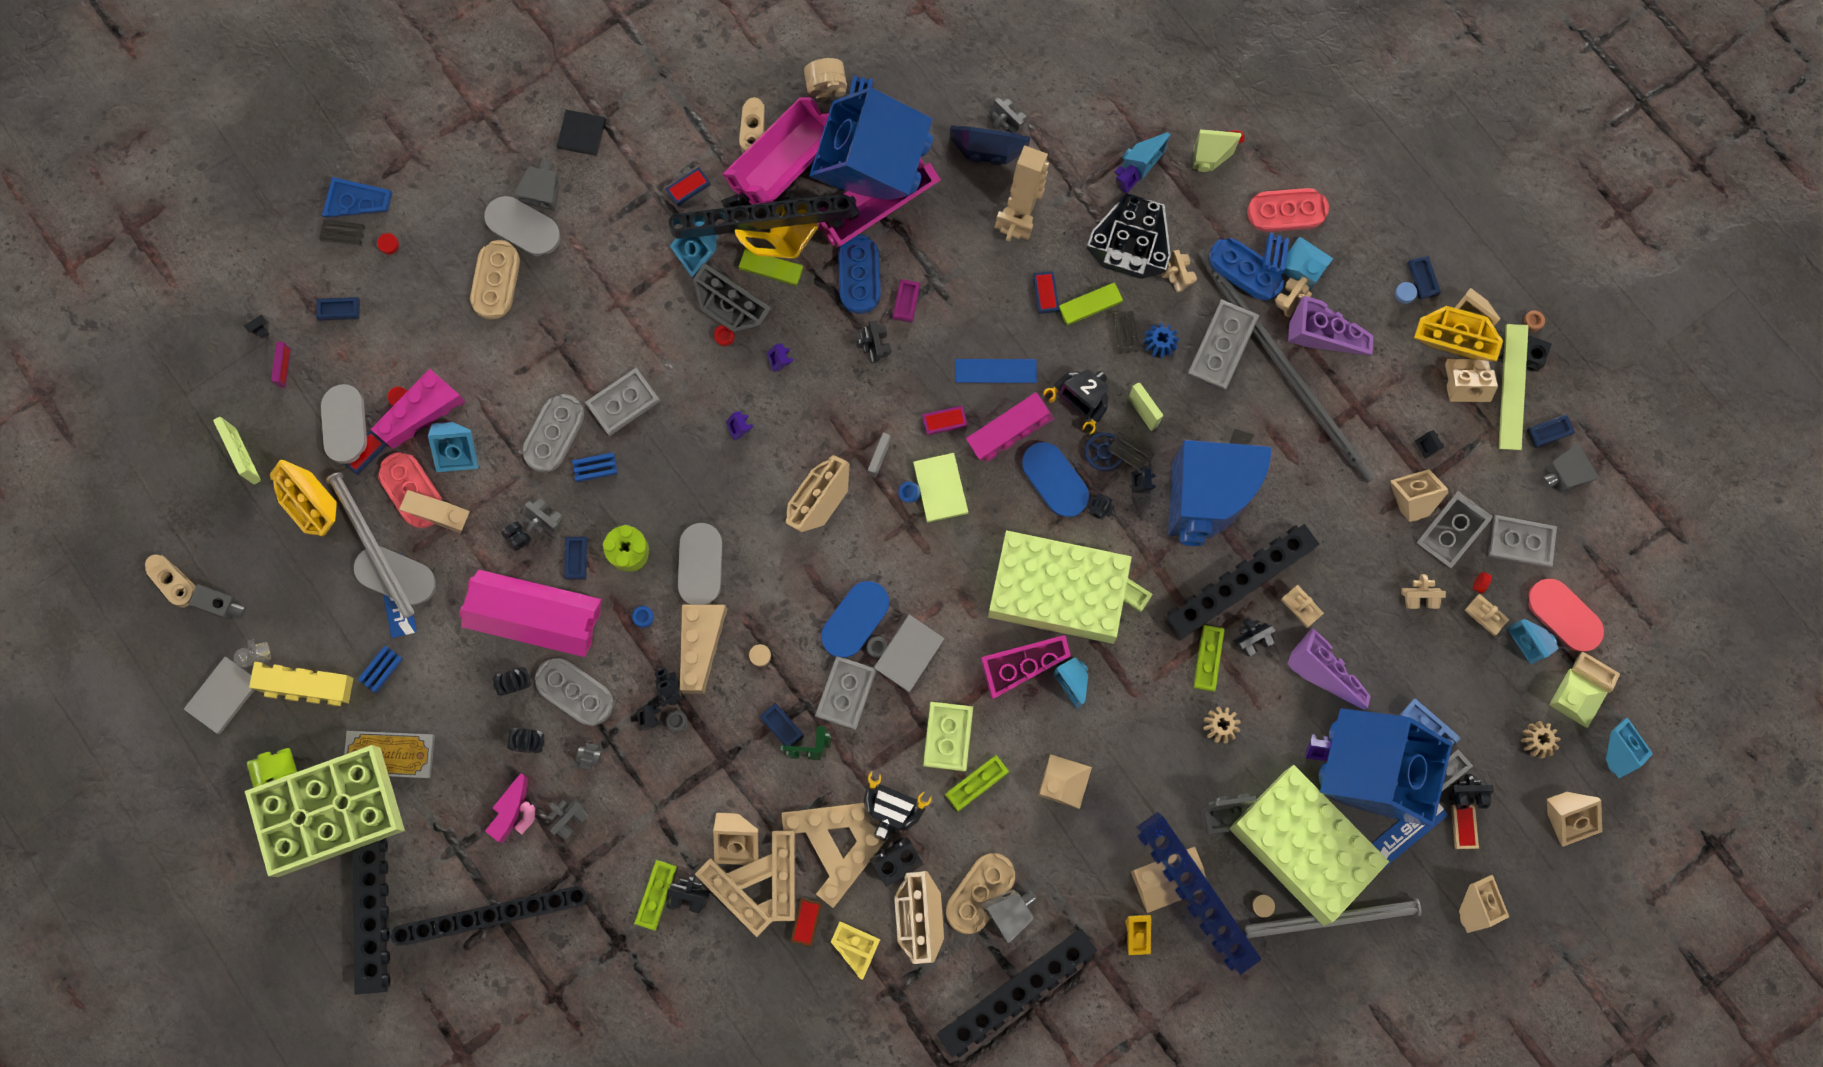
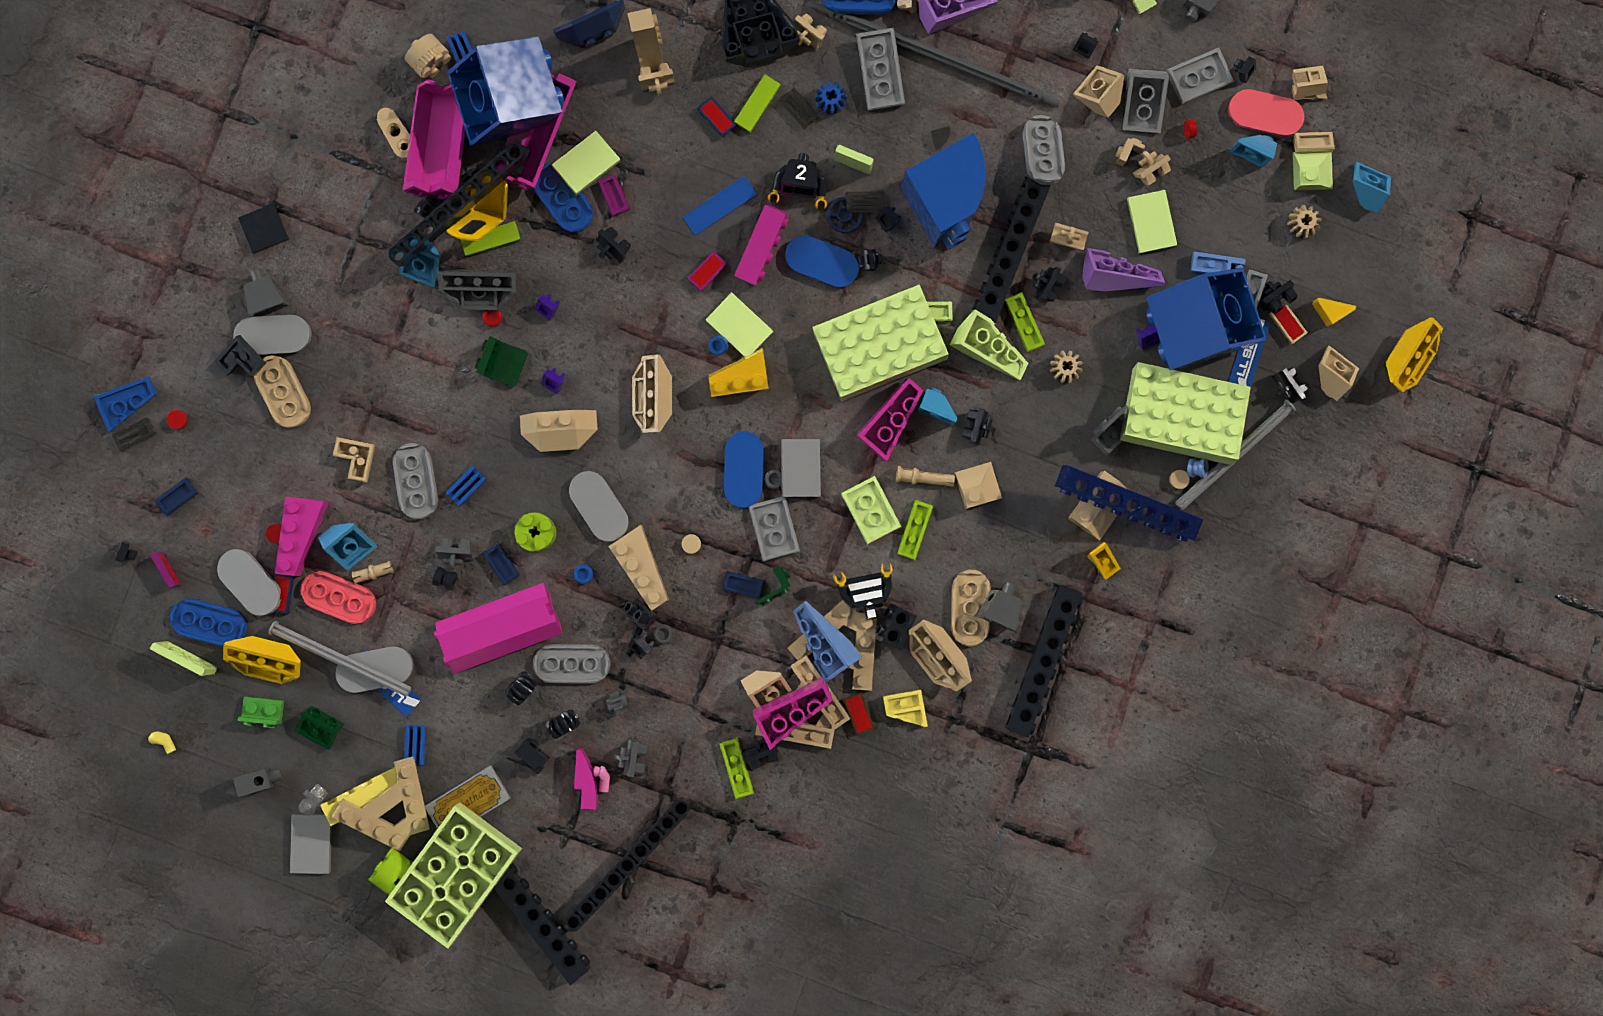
camera: 40 degrees left, 10 degrees up
tan piece [145,555,196,608] -> none
tan slope [399,490,470,533] -> none
light grey tile [585,367,661,436] -> none
tile [665,167,711,207] -> none
light grey tile [868,432,891,478] -> none
tan hips [1464,594,1509,636] -> none
tan slope [1547,792,1602,847] -> none
none -> light yellow arm [148,731,176,754]
none -> blue tile [169,599,247,647]
none -> black plate [214,335,266,377]
none -> bright green bracket [238,696,284,728]
none -> dark green bracket [295,706,344,750]
none -> tan plate [332,757,429,851]
none -> tan brick [333,437,375,483]
none -> tan pin [352,561,393,584]
none -> dark green bracket [475,336,528,387]
none -> black piece [507,738,550,774]
none -> tan wedge [520,410,598,452]
none -> yellowish green tile [552,131,620,195]
none -> yellow wedge [709,348,769,397]
none -> dark pink wedge [753,677,833,750]
none -> medium blue wedge [793,601,862,683]
none -> tan pin [896,466,955,487]
none -> yellowish green wedge [950,310,1028,380]
none -> black hips [962,408,996,445]
none -> light grey tile [1023,115,1065,185]
none -> tan bracket [1115,138,1145,166]
none -> yellowish green tile [1127,190,1177,254]
none -> medium blue wheel [1187,459,1209,478]
none -> black tile [1234,56,1256,83]
none -> black hips [1272,367,1308,404]
none -> tan piece [1291,66,1328,100]
none -> yellow slope [1312,298,1356,327]
none -> yellow wedge [1386,317,1443,392]

